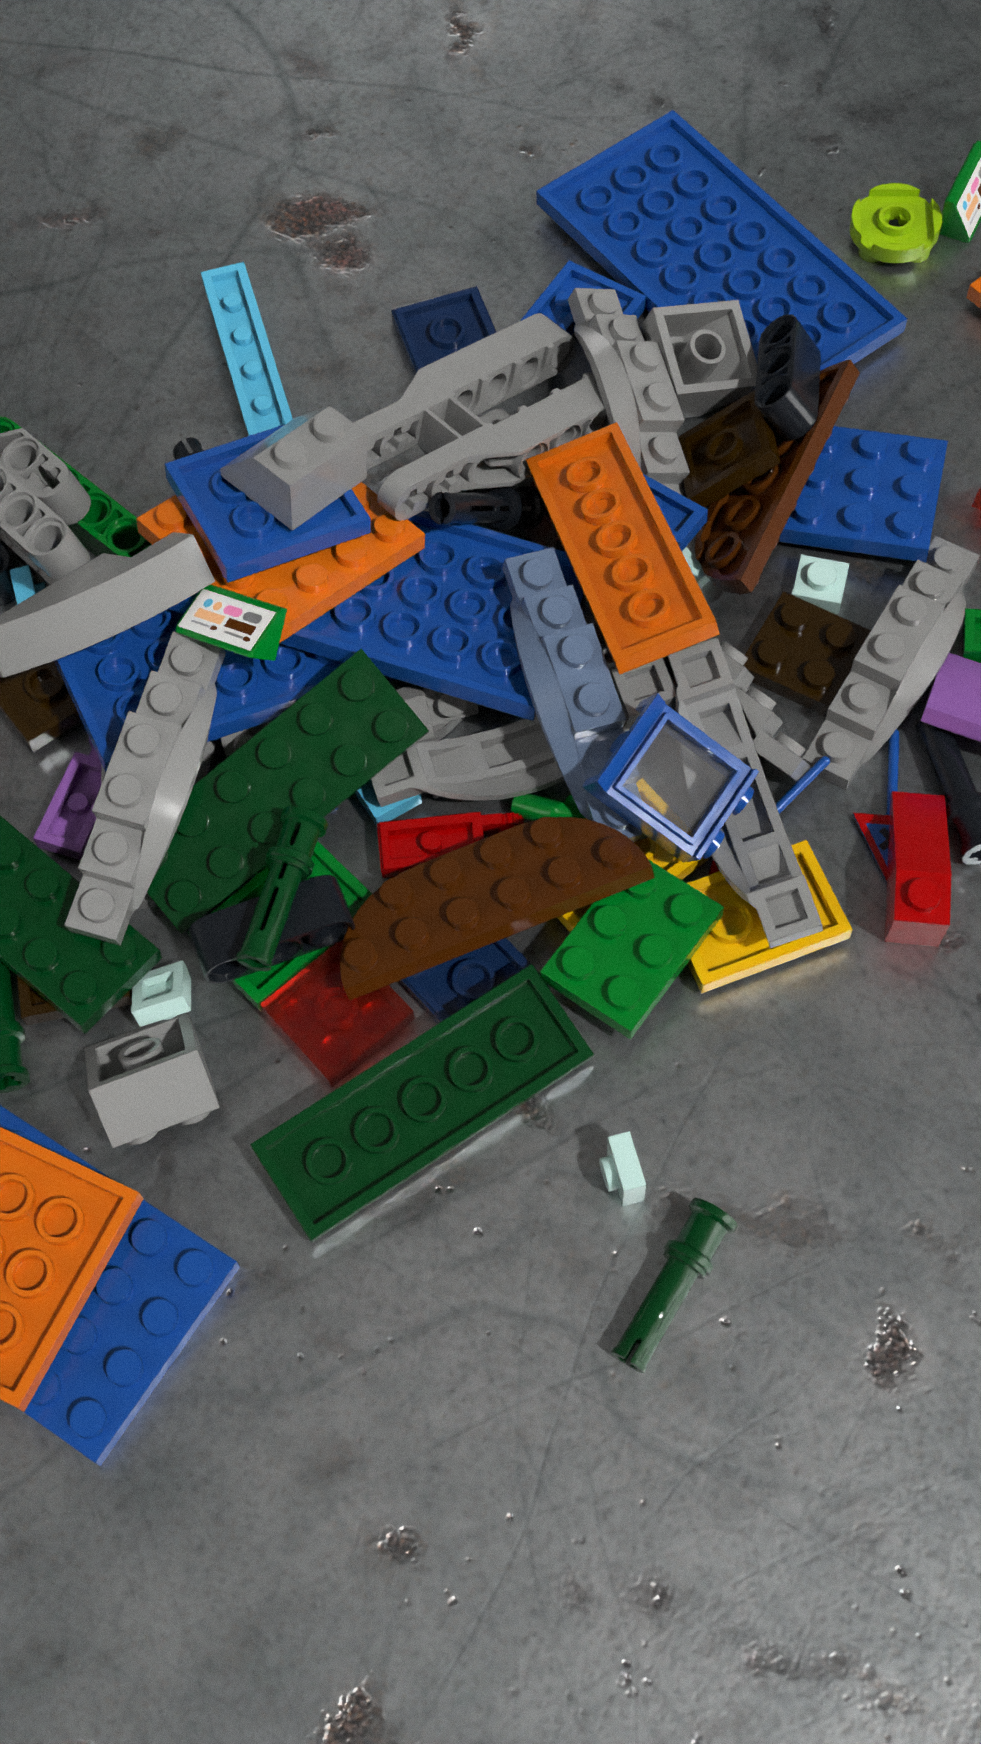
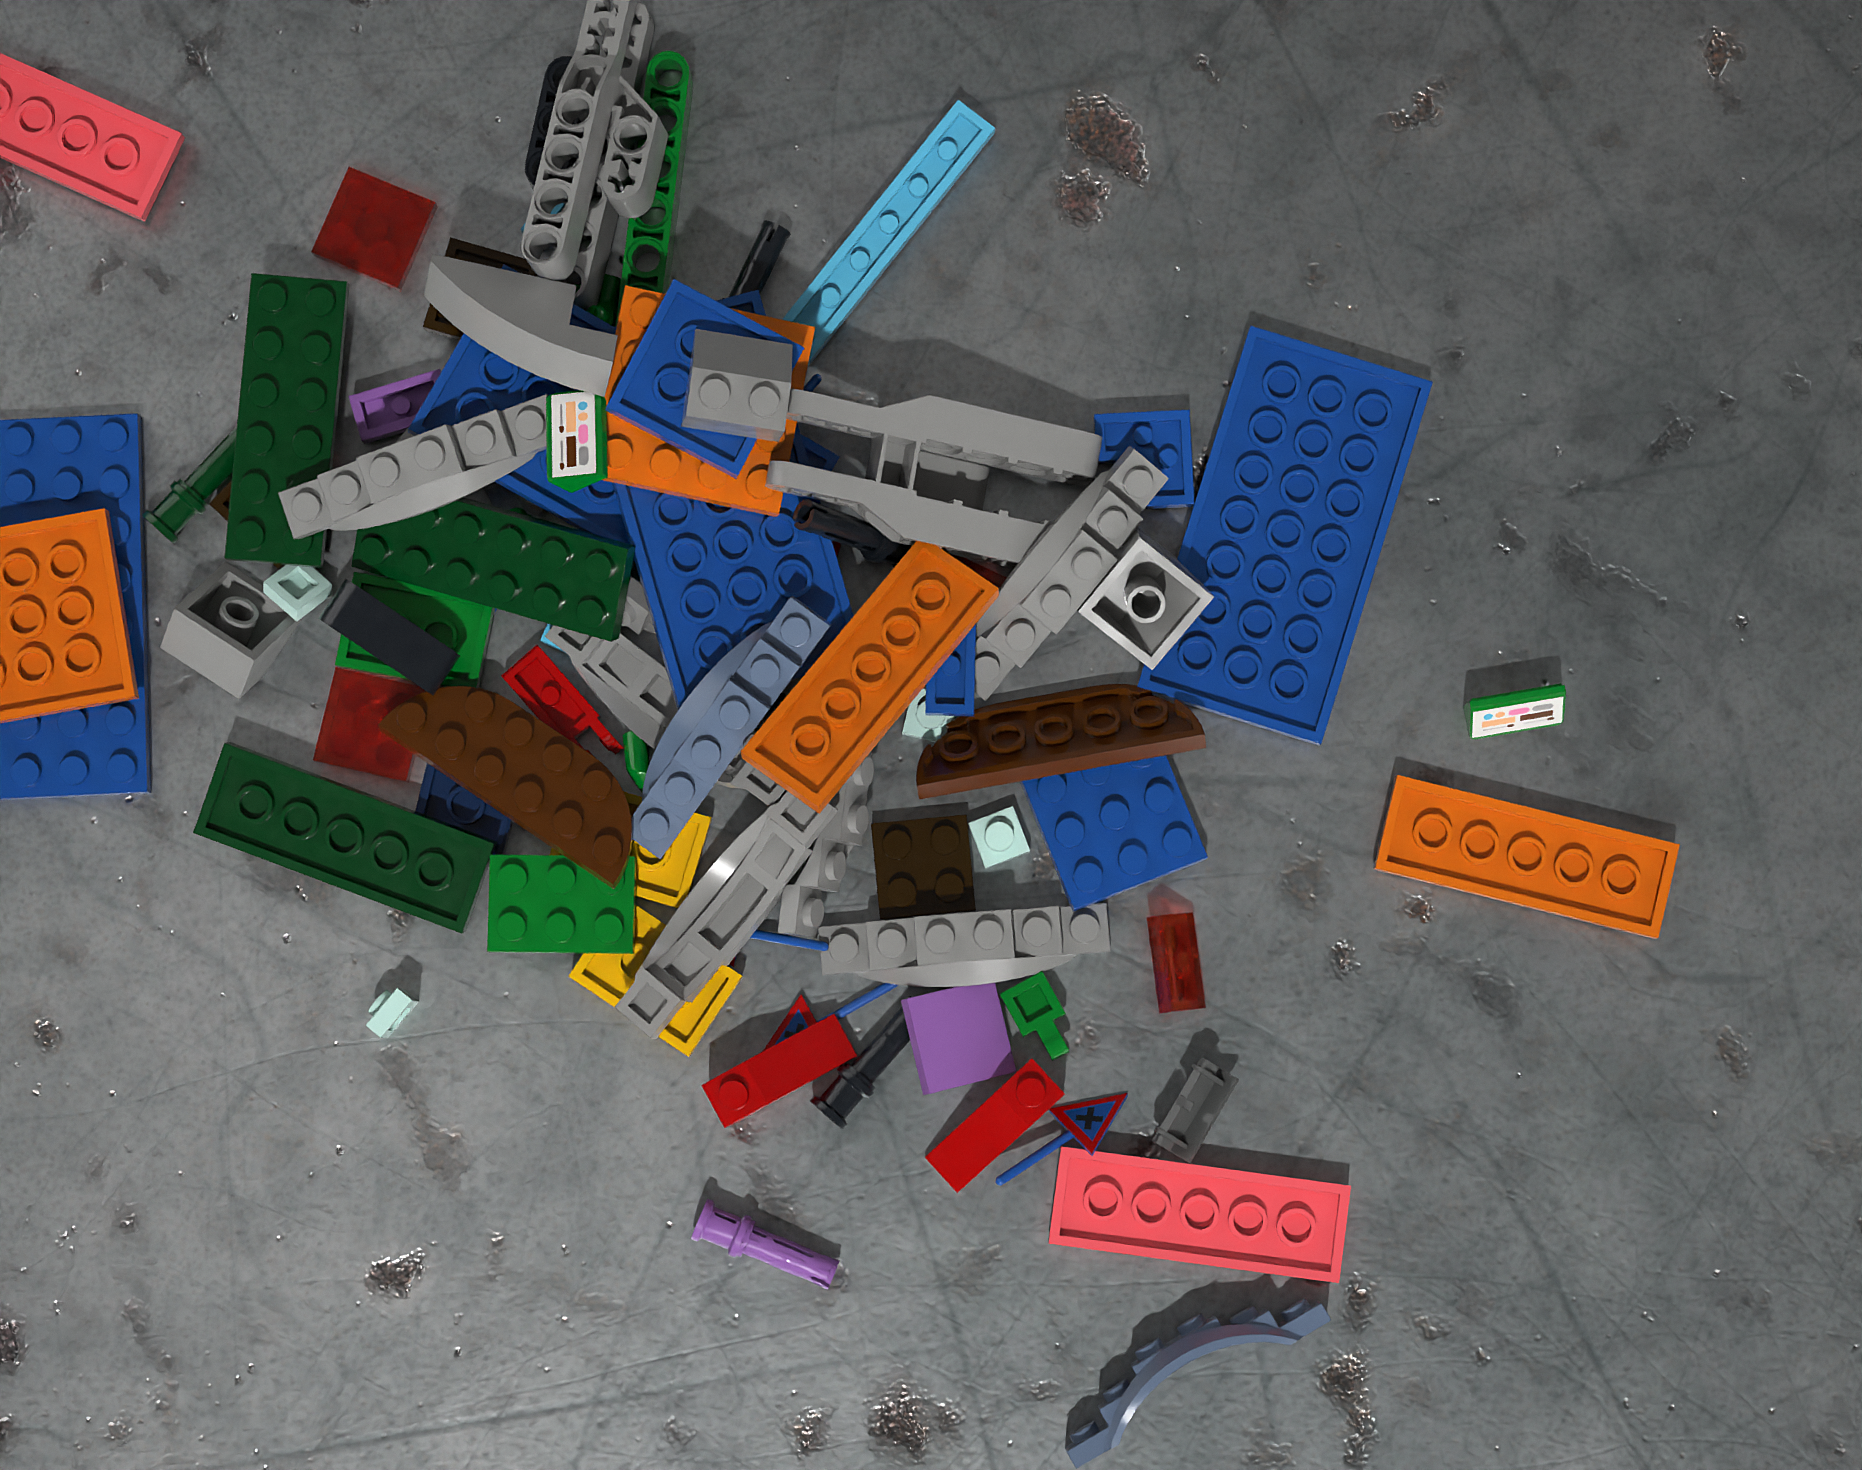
camera: 55 degrees right, 20 degrees up
dark green pin [236,806,329,971] -> none
dark blue tile [391,286,497,376] -> none
blue window [582,693,759,863] -> none
dark green pin [611,1198,738,1373] -> none
dark brown plate [678,390,781,507] -> none
black beam [754,314,821,441] -> none
lime plate [849,183,942,263] -> none

